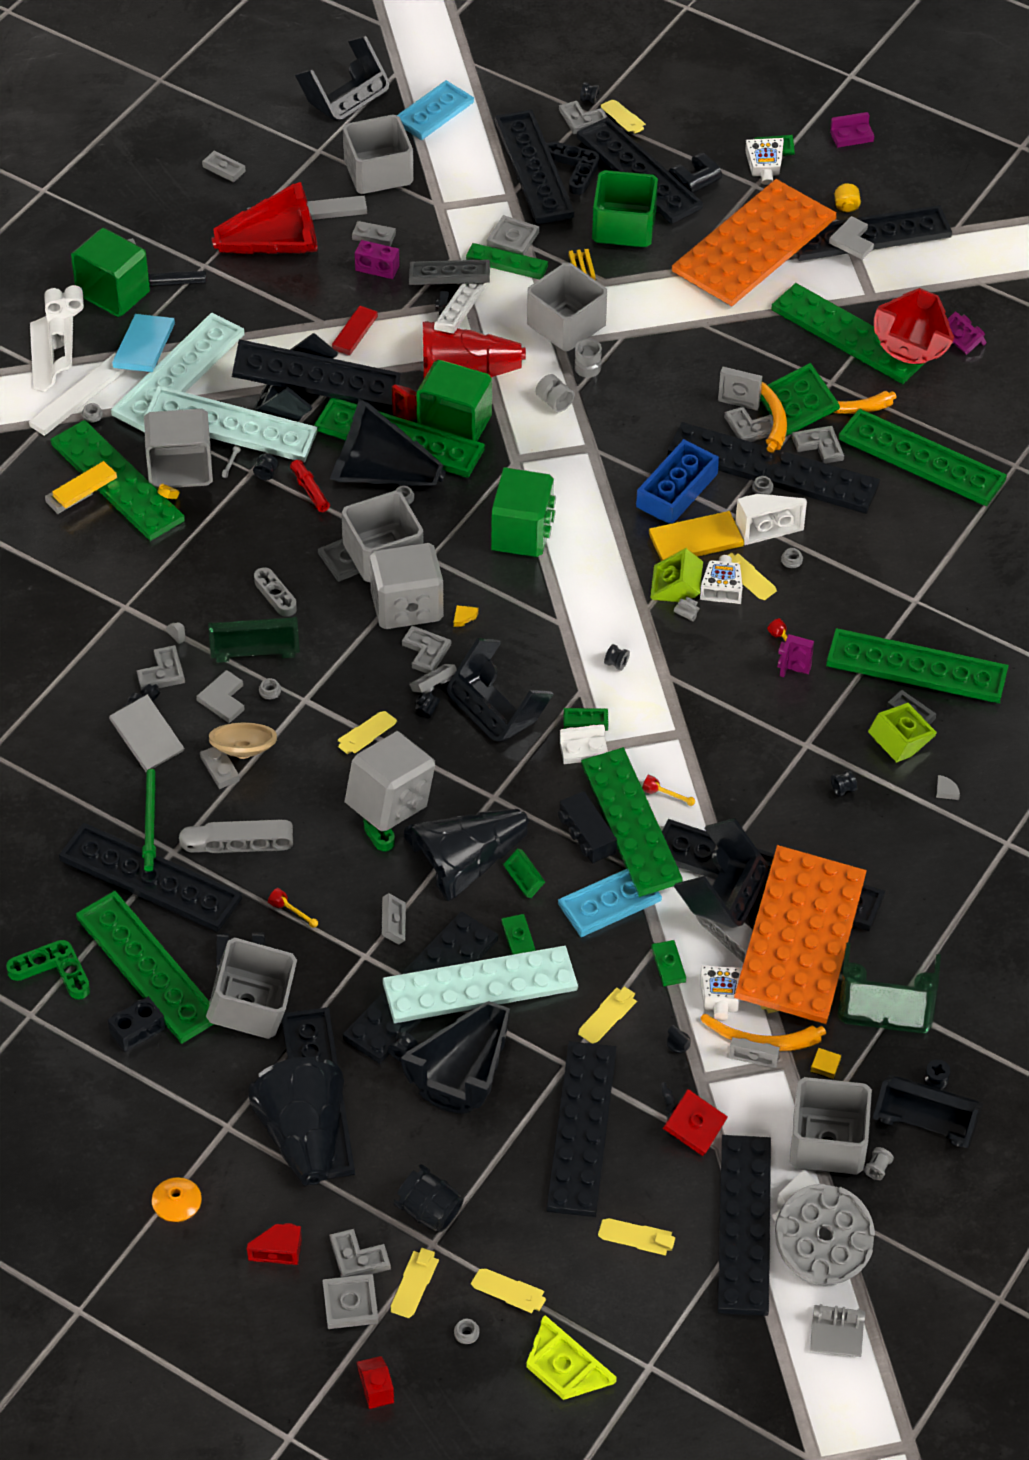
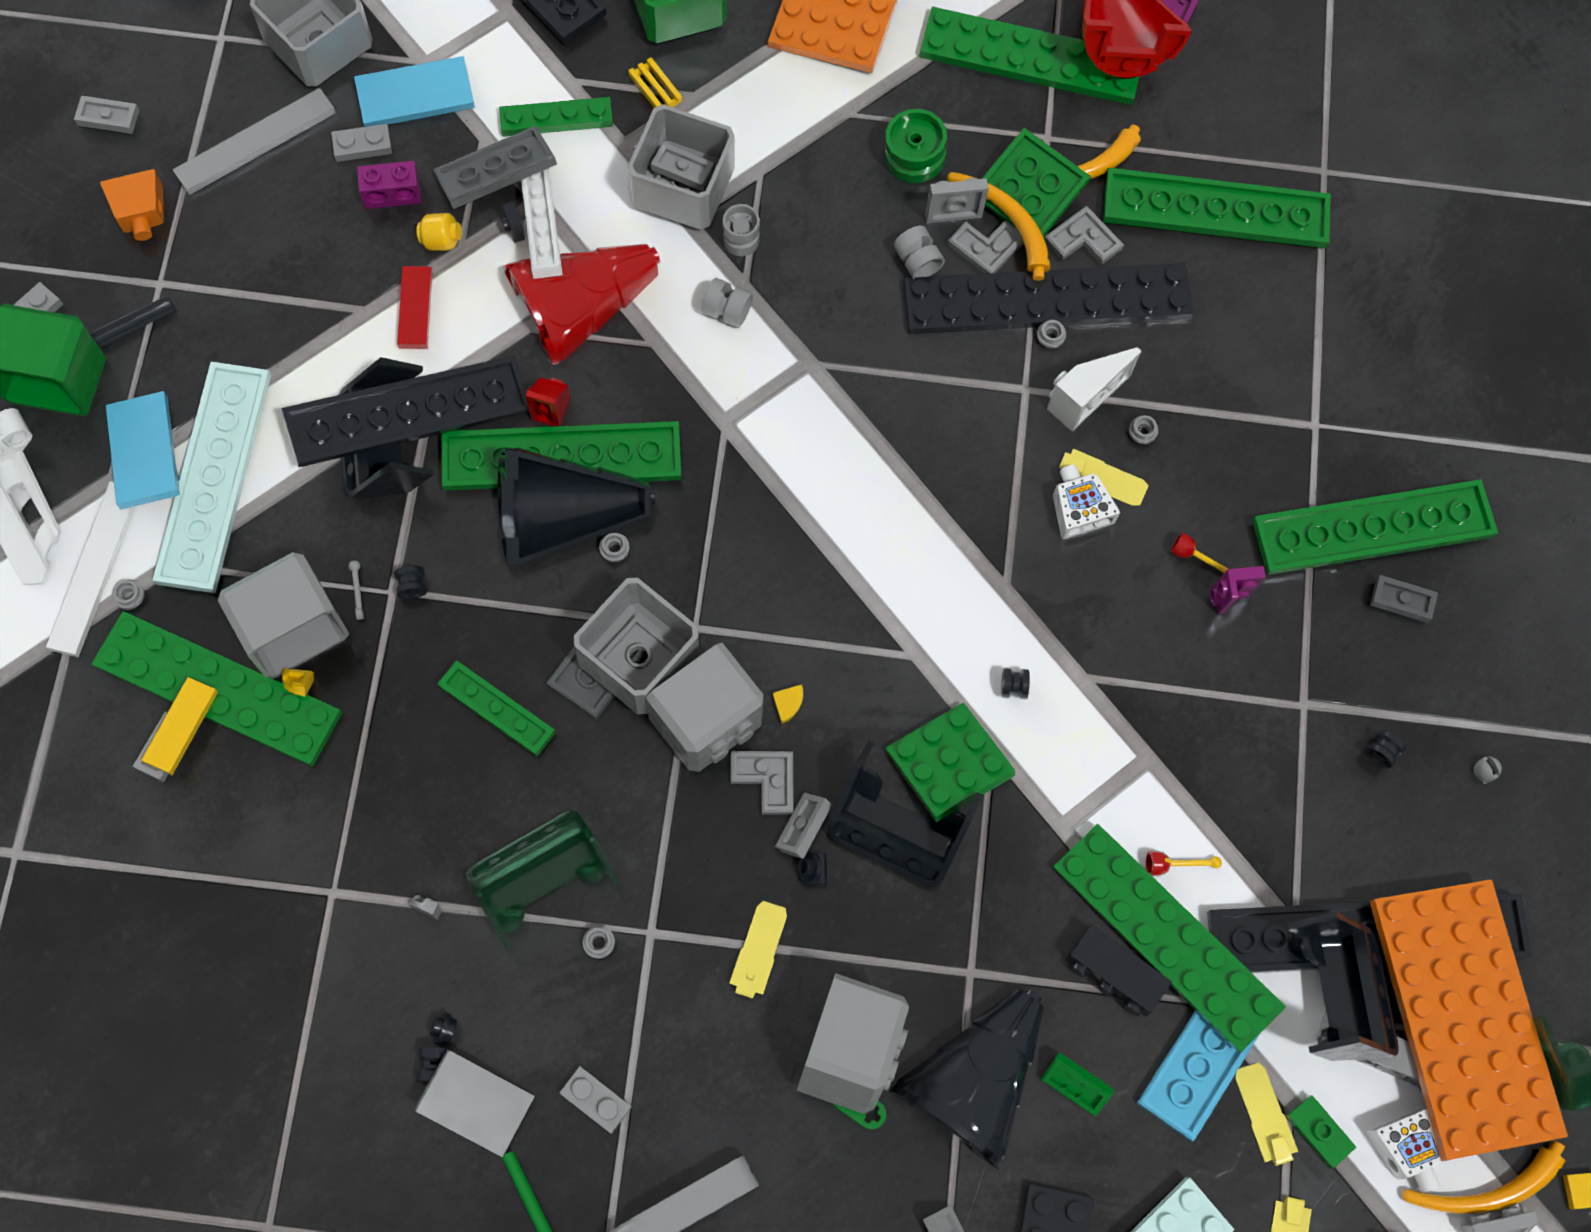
camera: 30 degrees left, 20 degrees up
light grey tile [137,645,185,690] -> none
light aqua plate [145,386,317,463] -> none
light grey tile [196,670,245,723] -> none
tan dish [209,723,277,759] -> none
red cone [212,182,318,254] -> none
light grey beam [254,568,297,617] -> none
red pin [290,459,330,512] -> none
green plate [417,360,492,441] -> none
light grey plate [487,215,539,255] -> none
green plate [491,467,556,557] -> none
green plate [501,914,536,955] -> none
white bracket [560,725,608,764] -> none
green plate [563,708,608,731] -> none
blue brick [636,439,719,524] -> none
yellow tile [649,511,744,561] -> none
lime slope [650,548,703,602] -> none
light grey plate [674,596,700,622] -> none
lime slope [868,703,937,762] -> none
light grey tile [936,775,960,800] -> none
none -> orange torso [100,169,164,241]
none -> medium azure tile [354,56,475,127]
none -> yellow head [417,213,462,251]
none -> green plate [437,660,556,757]
none -> light grey plate [651,142,715,191]
none -> green wheel [885,109,947,183]
none -> green plate [886,702,1015,822]
none -> light grey wheel [894,226,945,279]
none -> light yellow piece [1235,1062,1298,1166]
none -> light grey hinge [1473,756,1502,783]

